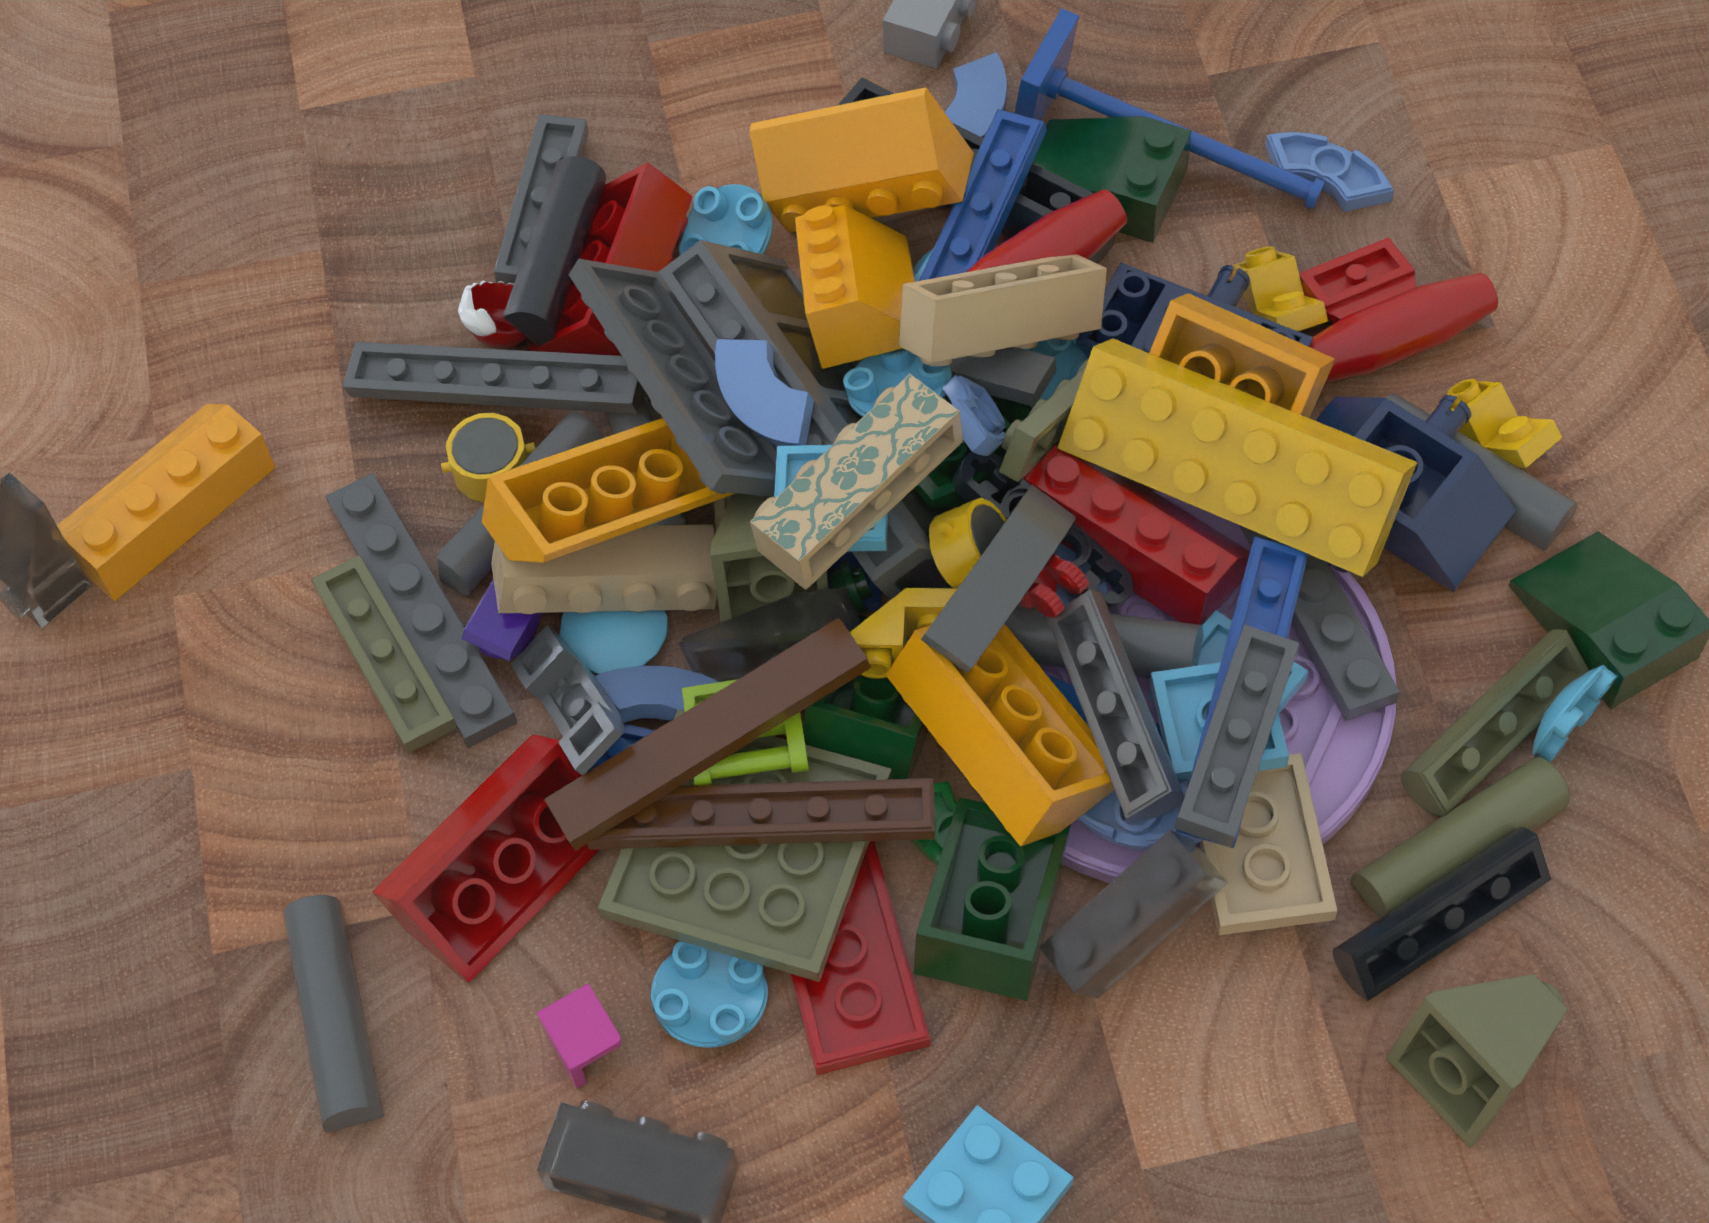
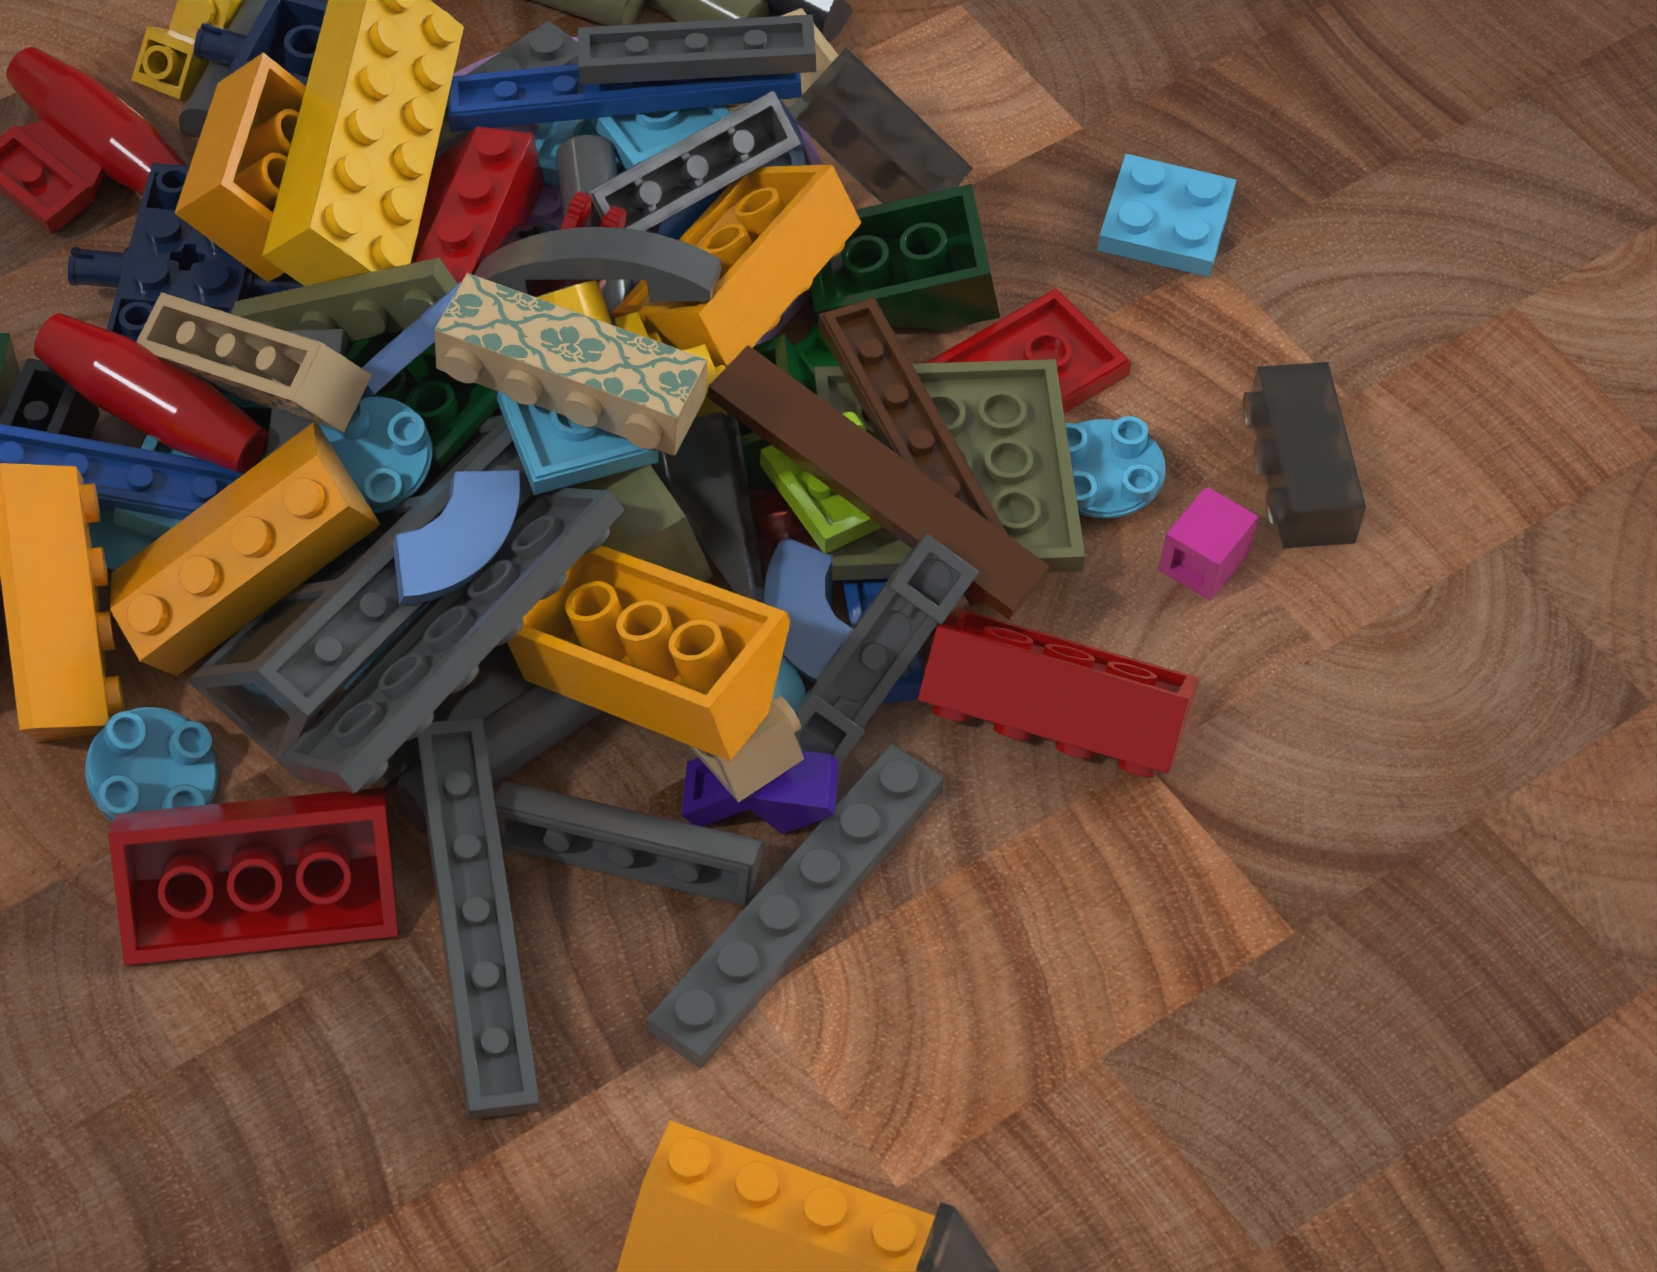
camera: 120 degrees left, 5 degrees down
dark grey brick [283,895,384,1133] -> none
olive plate [311,555,458,754] -> none
piece [441,413,535,503] -> none
red hair [458,280,527,349] -> none
dark grey plate [494,114,589,285] -> none
black brick [503,156,607,347] -> none
yellow slope [1232,246,1328,331] -> none

